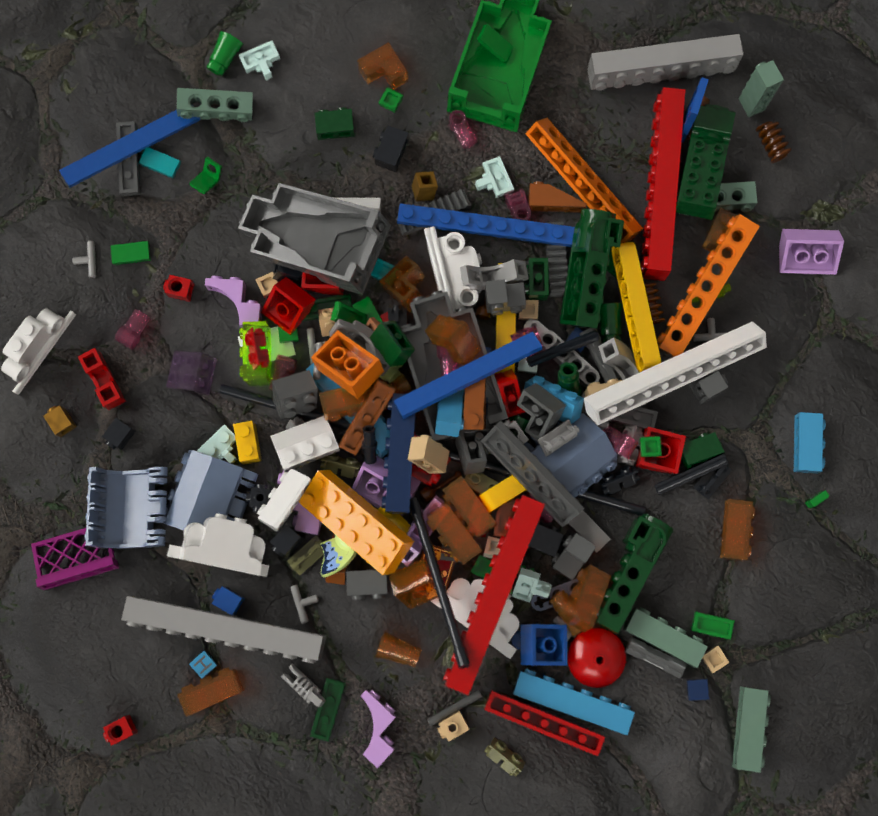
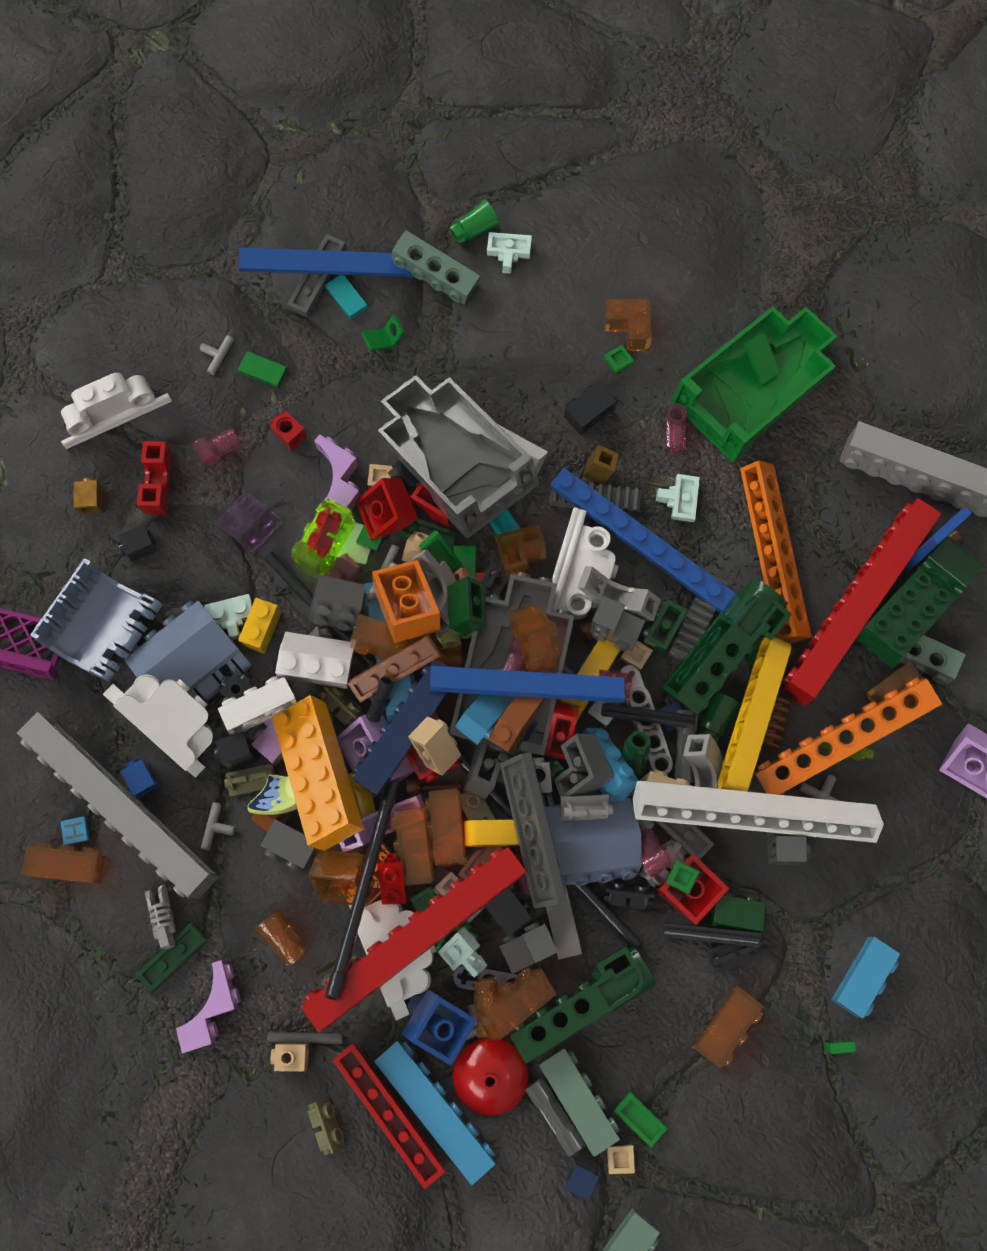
camera: 30 degrees right, 5 degrees down
dark green brick [314,108,355,140] -> none
clear pink piece [504,188,531,221] -> none
dark orange slope [528,181,586,213] -> none
none -> red hinge [377,853,407,904]

